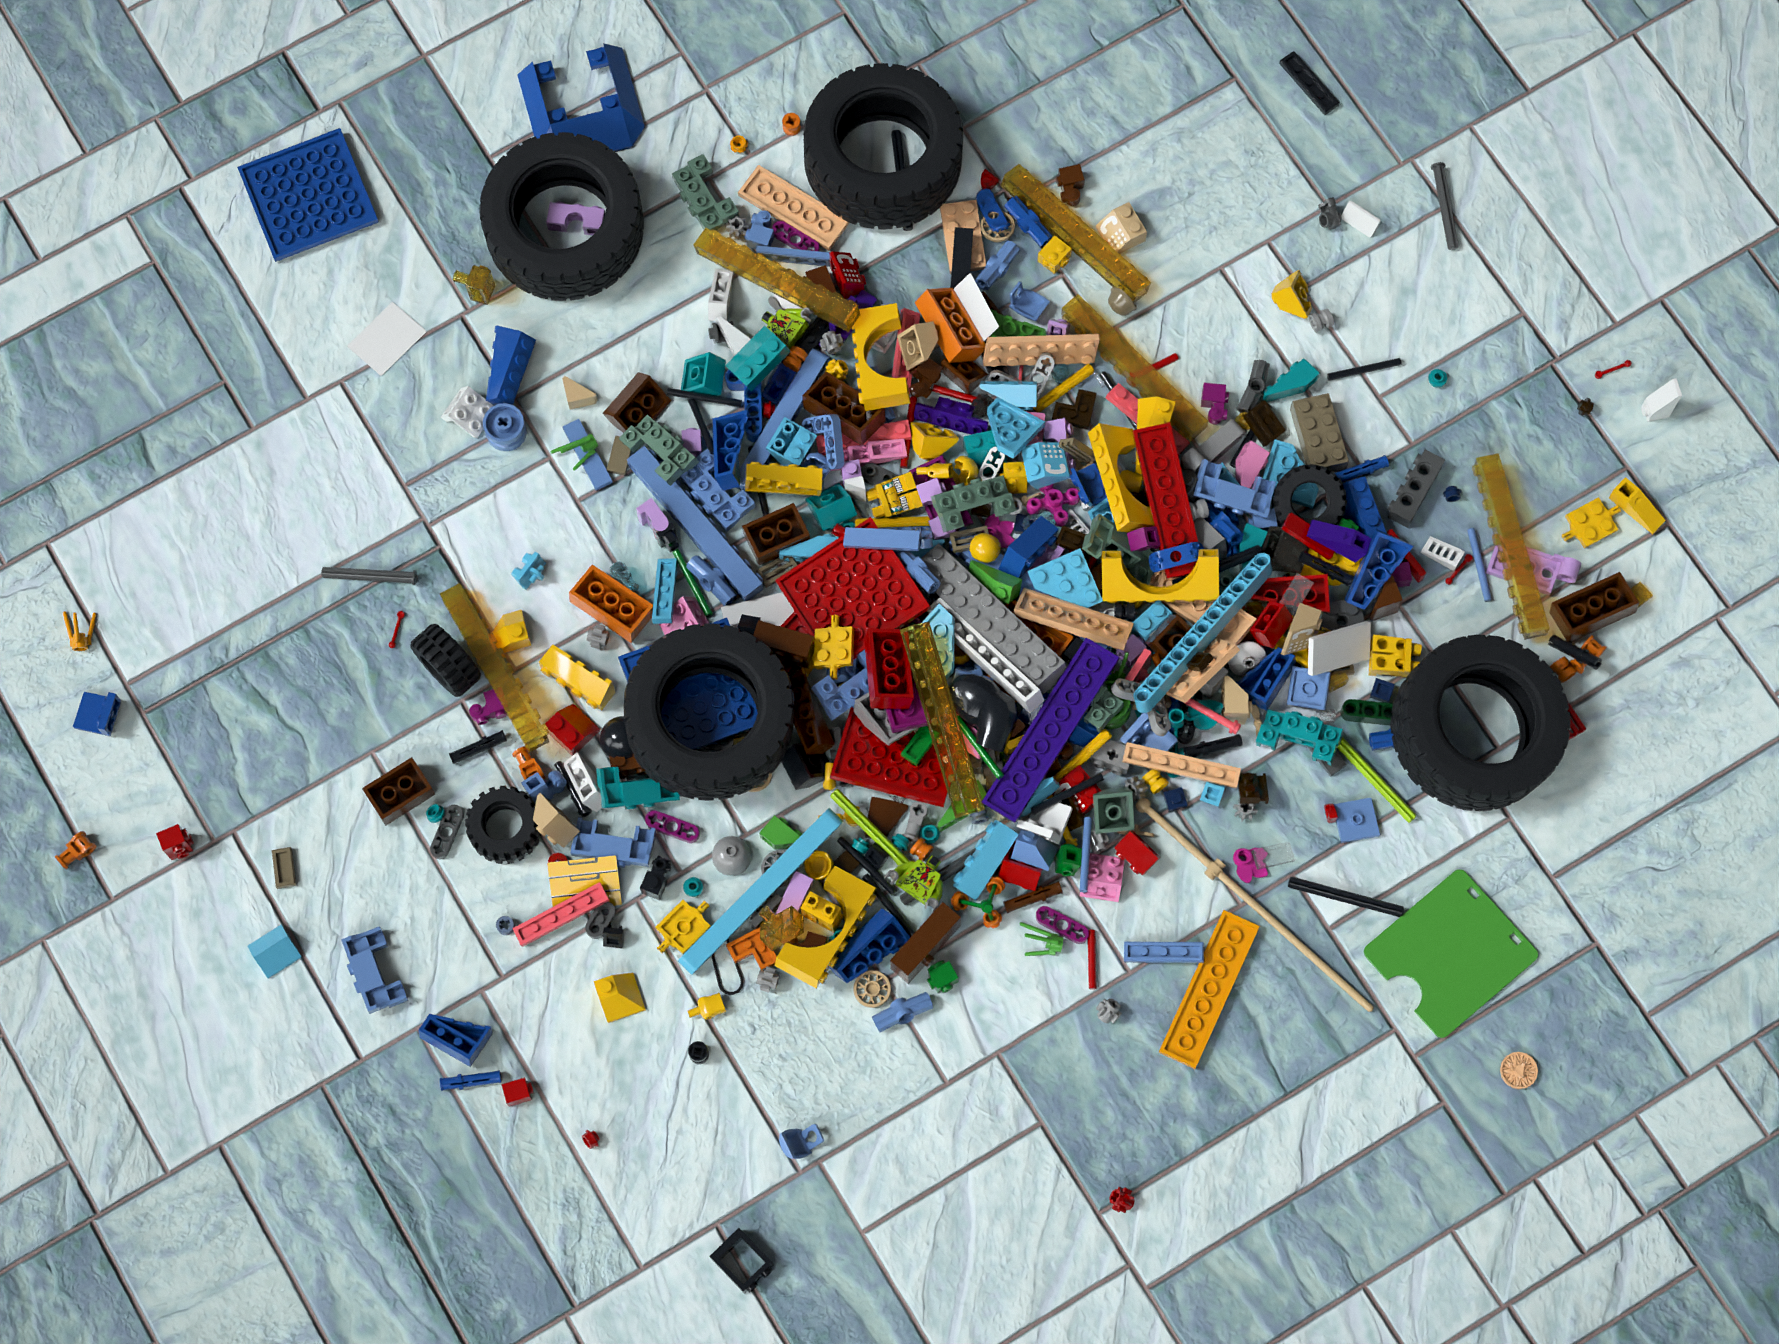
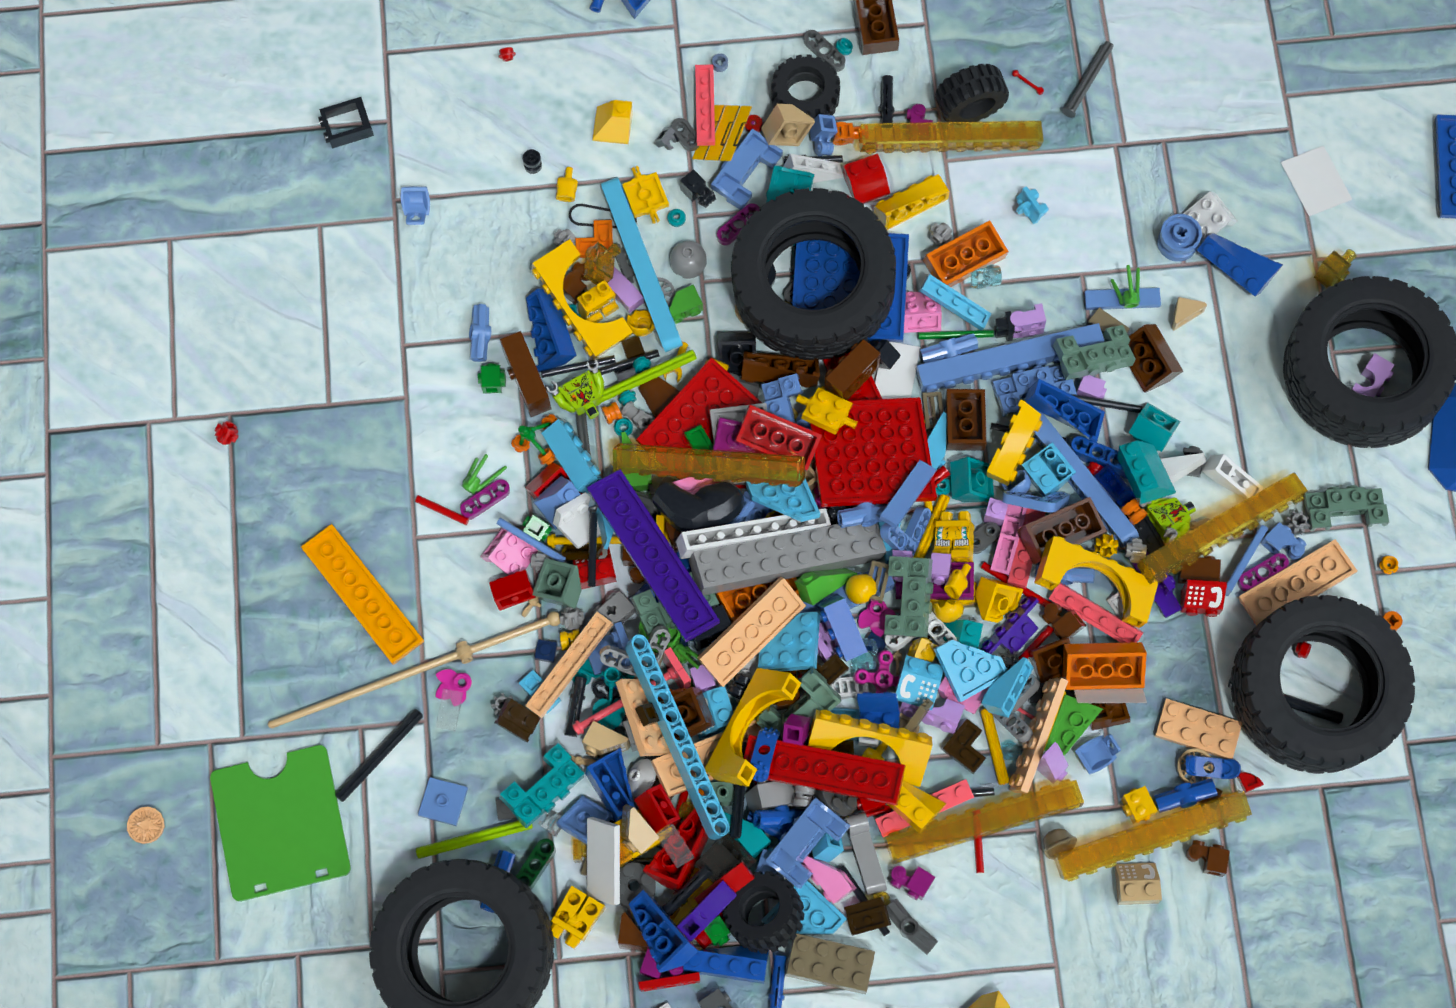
camera: 115 degrees right, 0 degrees up
yellow slope [489,610,531,656] -> none
red brick [501,1077,534,1107] -> none
black piece [667,388,742,407] -> none
white slope [844,476,866,502] -> none
tan wheel [853,970,891,1008] -> none
tan slope [897,321,938,371] -> none
black tile [950,227,973,289] -> none
green bar [953,715,1004,780] -> none
medium blue piece [975,241,1020,291] -> none
reddish brown pin [1003,881,1063,913] -> none
yellow axle [1053,729,1112,783] -> none
light grey gear [1096,999,1122,1023] -> none
medium blue tile [1124,942,1204,963] -> none
teal slope [1262,358,1320,402] -> none
red tile [1324,803,1338,823] -> none
dark blue plate [1369,678,1395,703] -> none

